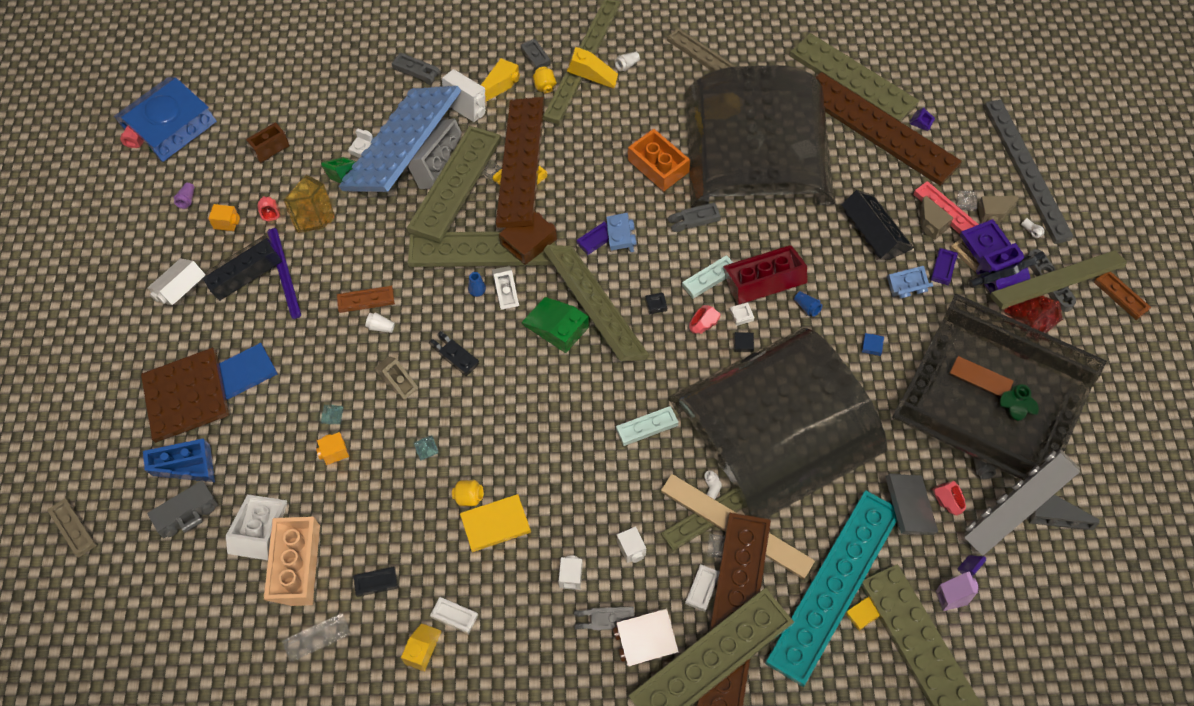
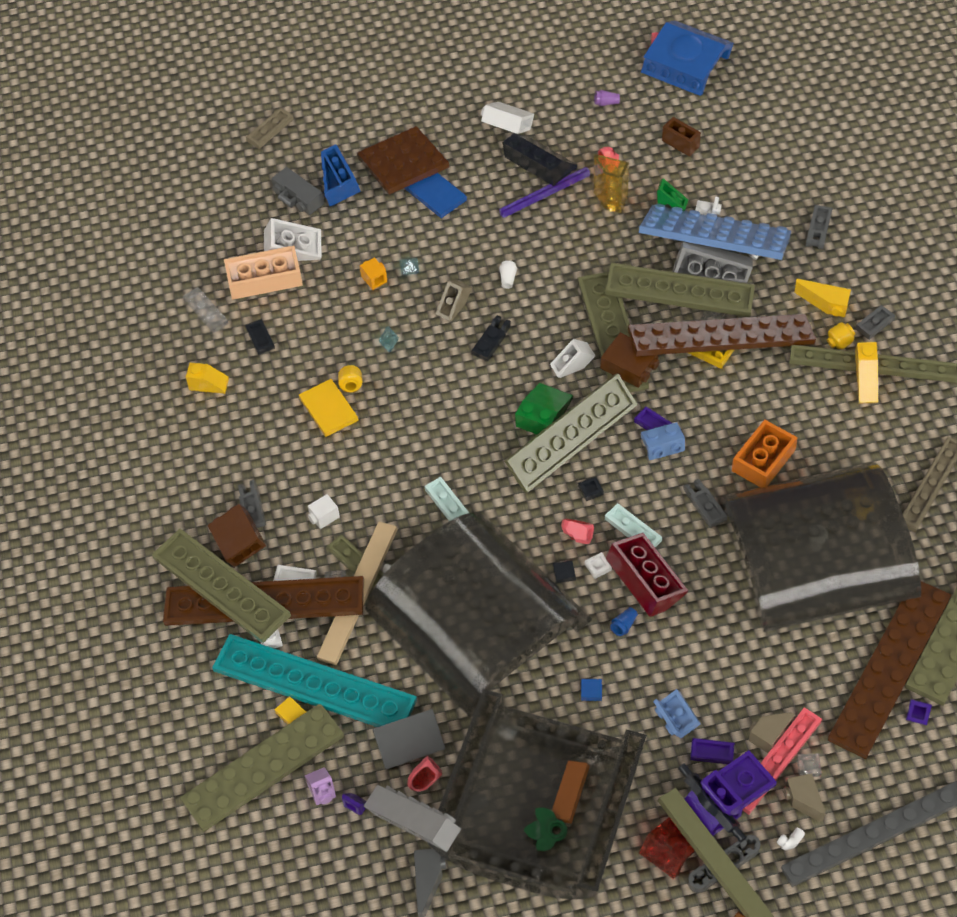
camera: 80 degrees right, 5 degrees down
light orange brick [208,204,240,231] -> none
dark orange tile [337,286,395,313] -> none
white tile [430,597,478,634] -> none
white brick [442,69,486,122] -> none
blue cone [468,272,486,297] -> none
white brick [559,555,583,590] -> none
white cone [615,52,640,71] -> none
black slope [841,190,914,260] -> none

